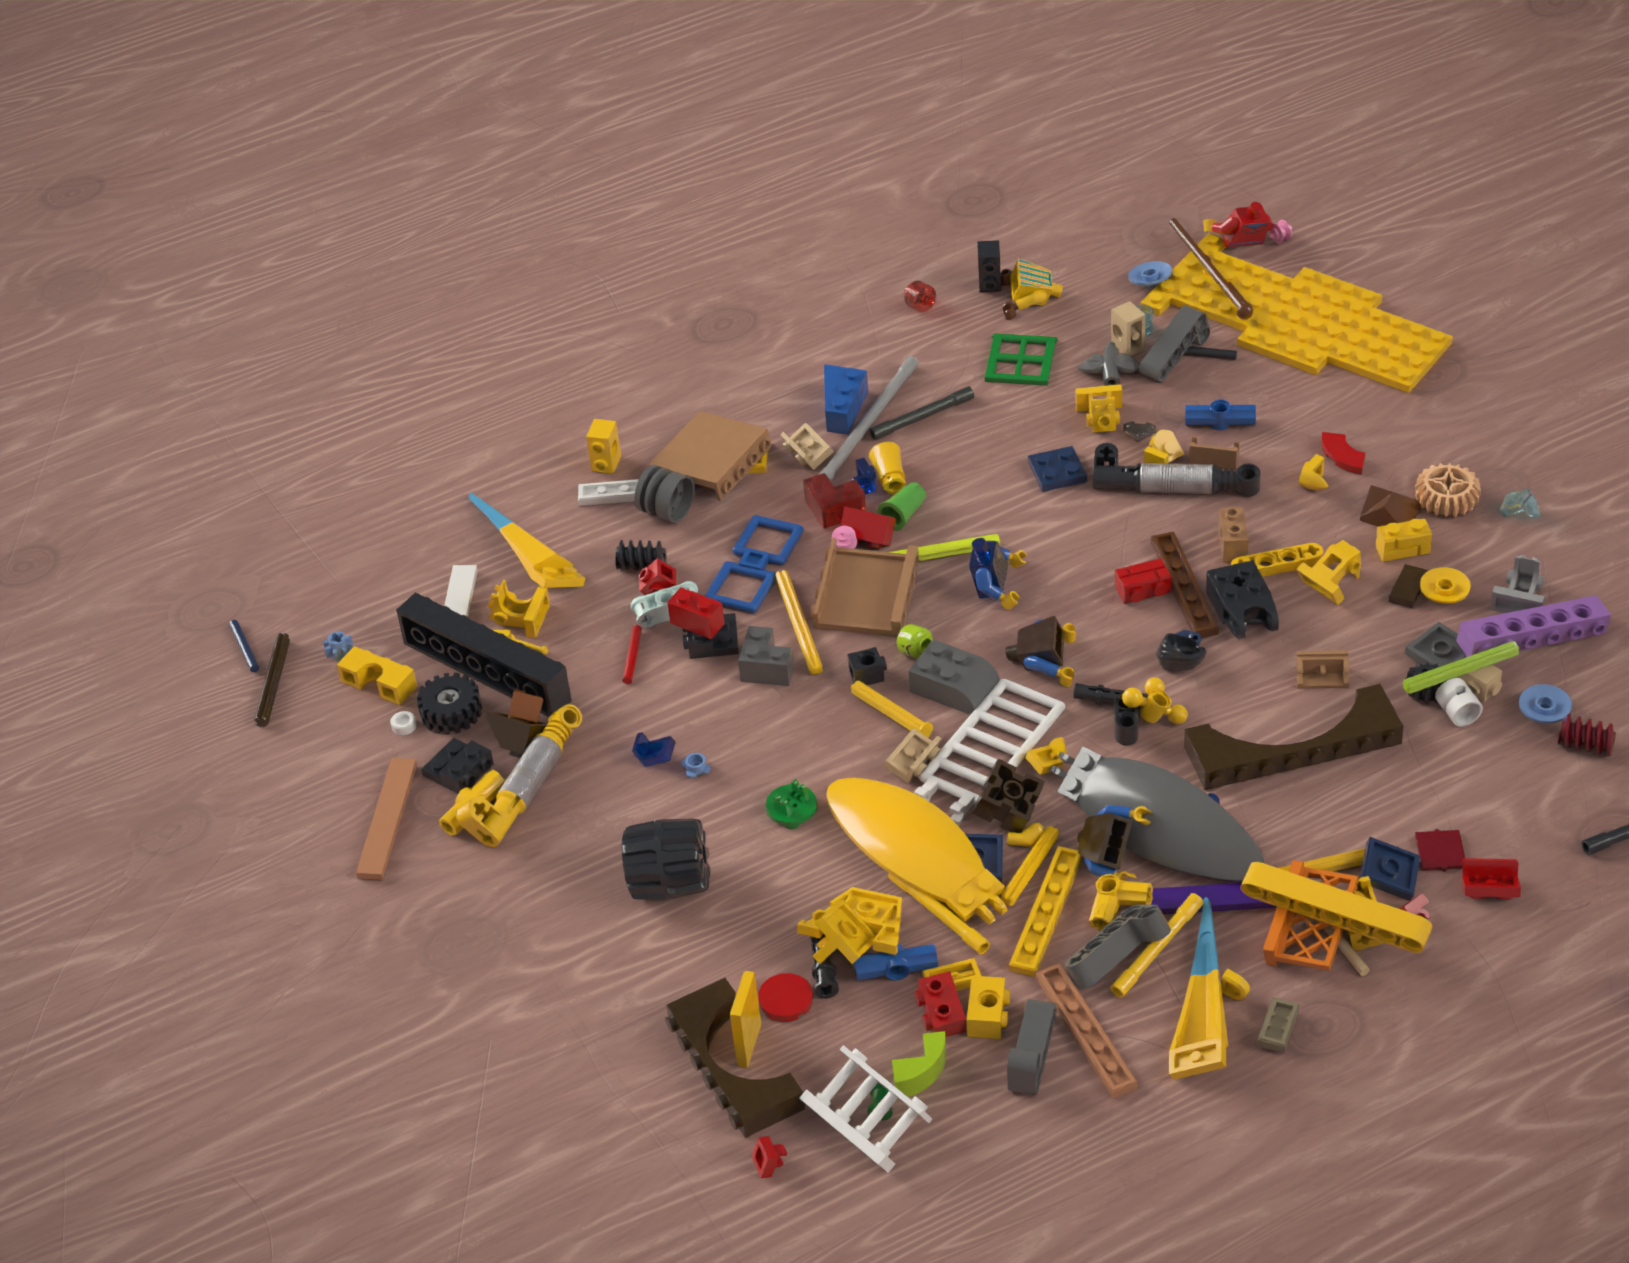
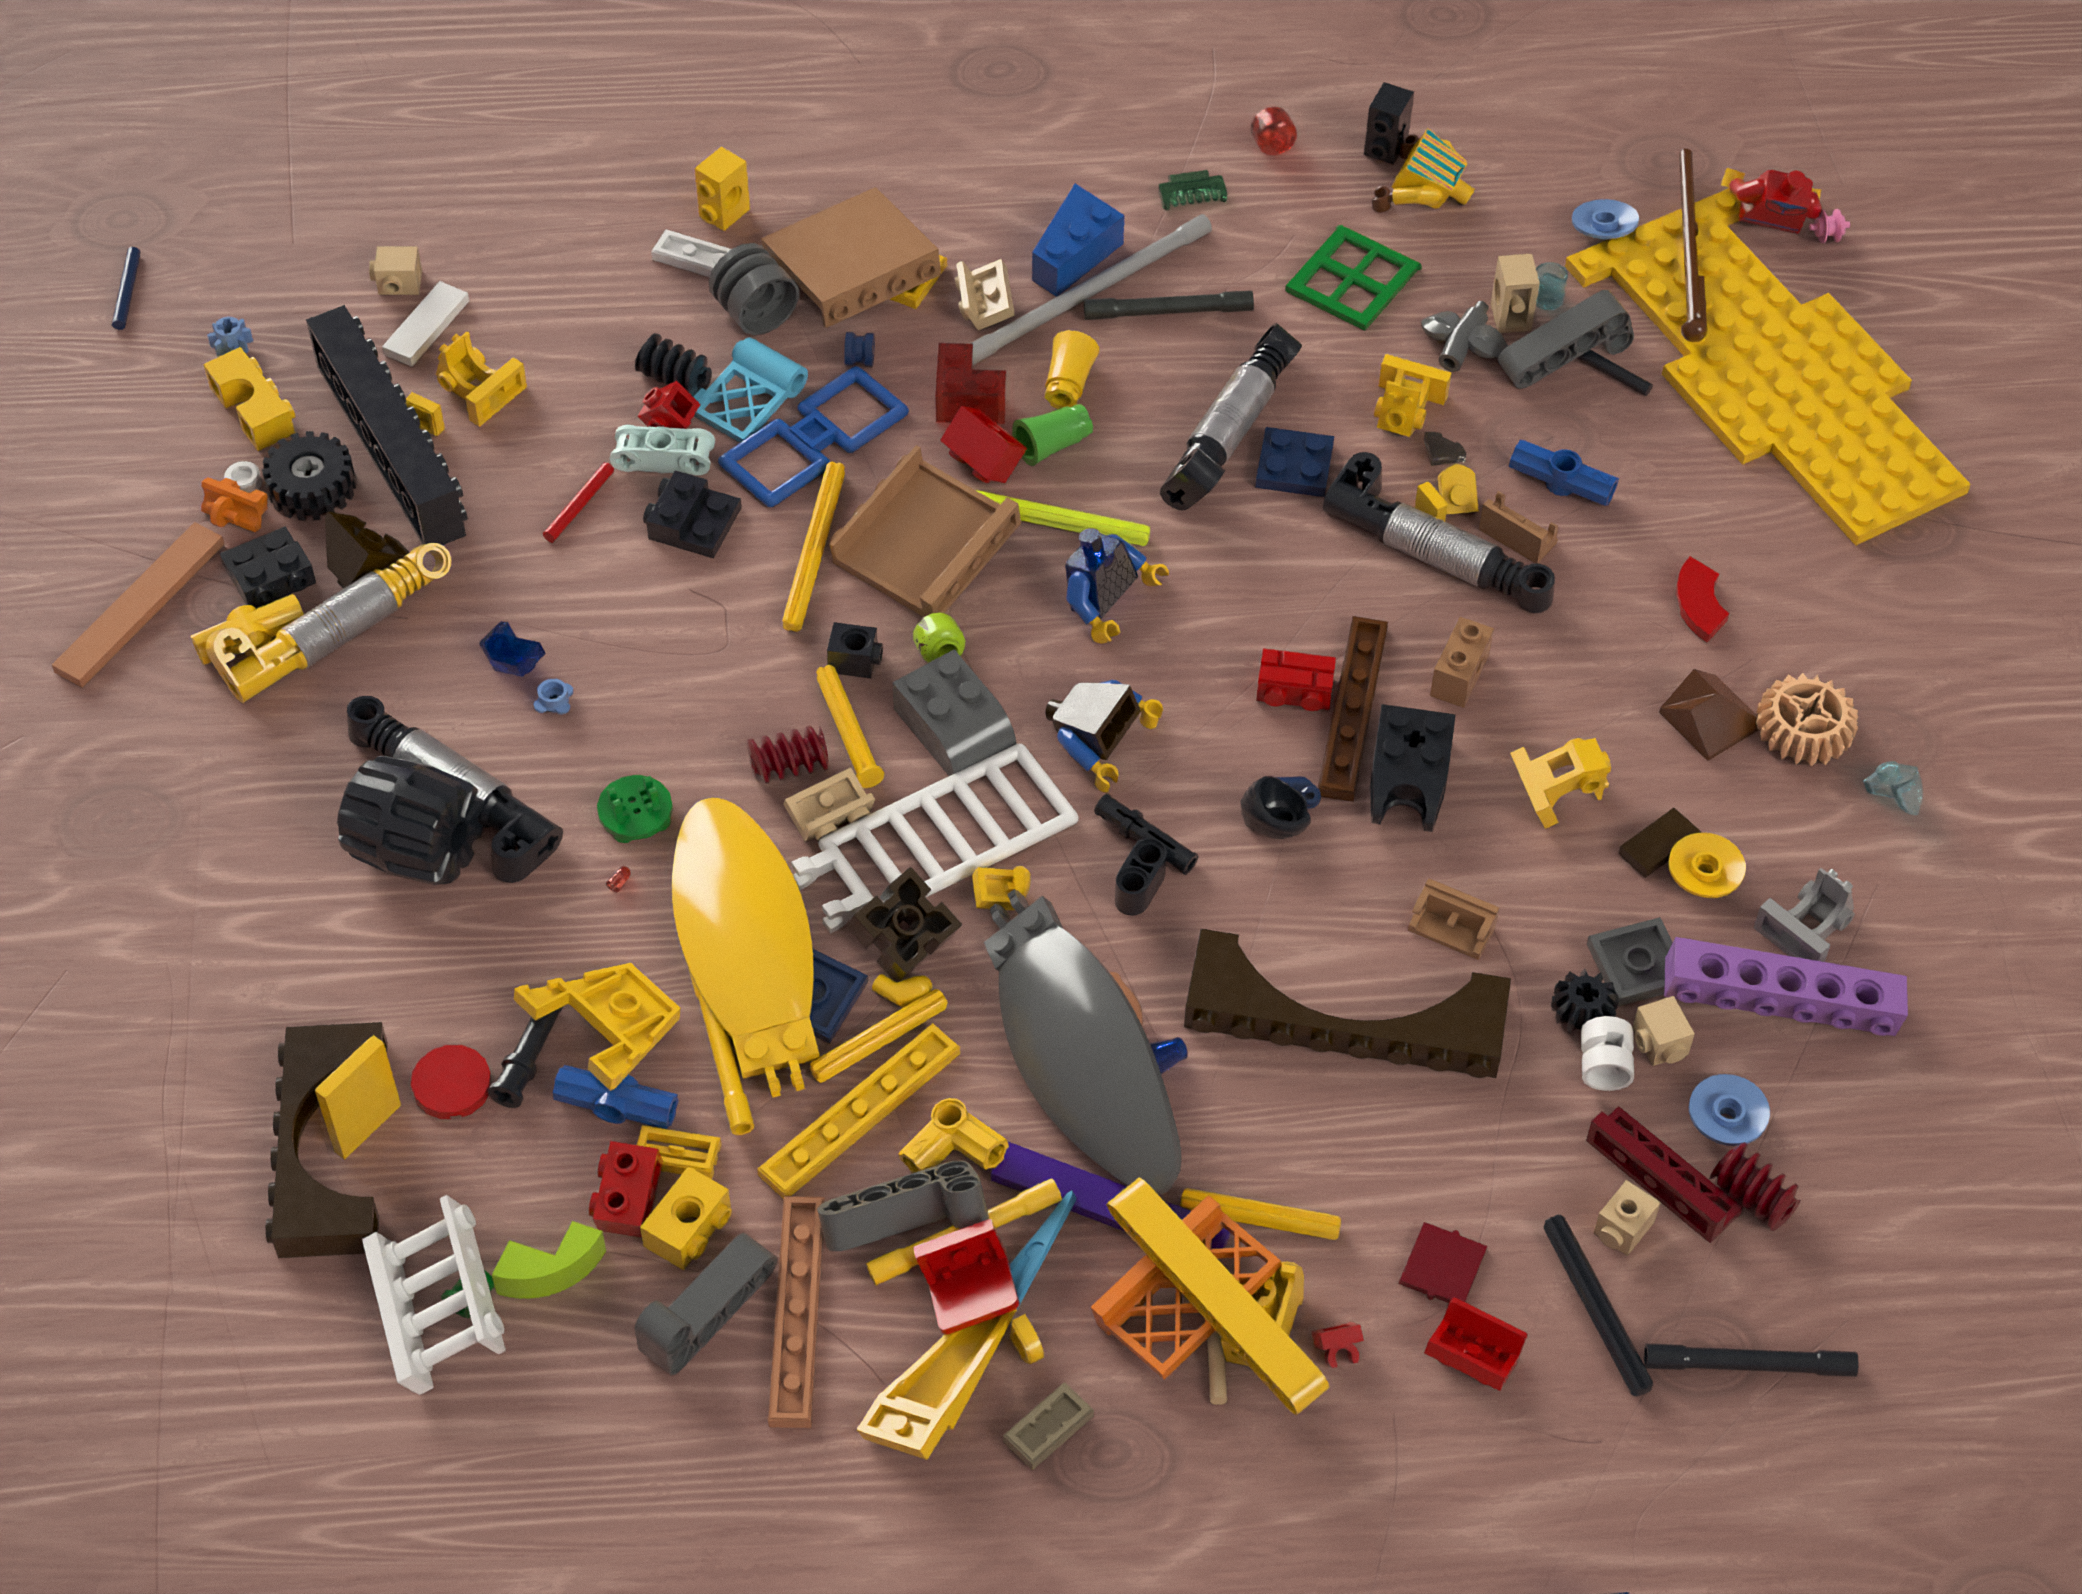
camera: 20 degrees right, 10 degrees up
dark brown axle [254,633,290,727] -> none
yellow plate [469,492,585,588] -> none
dark orange panel [508,689,543,723] -> none
yellow hinge [511,634,549,655] -> none
red brick [667,587,725,639] -> none
dark grey brick [738,626,794,686] -> none
red tile [751,1136,788,1178] -> none
yellow bracket [813,899,877,964] -> none
bright pink wheel [832,526,857,549] -> none
clear blue bracket [851,457,876,498] -> none
dark brown torso [1077,805,1152,881] -> none
yellow piece [1122,677,1188,725] -> none
yellow beam [1231,543,1323,577] -> none
yellow plate [1299,454,1329,491] -> none
dark blue plate [1360,837,1420,901] -> none
yellow brick [1376,519,1432,562] -> none
lime axle [1403,641,1519,694] -> none
none -> orange hips [201,477,268,532]
none -> black piece [347,696,563,883]
none -> tan brick [369,246,422,295]
none -> clear red piece [606,866,631,893]
none -> medium azure piece [694,337,808,442]
none -> dark red piece [747,726,829,784]
none -> dark blue wheel [844,332,875,367]
none -> red bracket [913,1218,1019,1335]
none -> clear green piece [1158,170,1228,210]
none -> piece [1160,323,1302,511]
none -> black axle [1544,1214,1653,1397]
none -> dark red fence [1586,1106,1743,1243]
none -> tan brick [1594,1180,1661,1256]

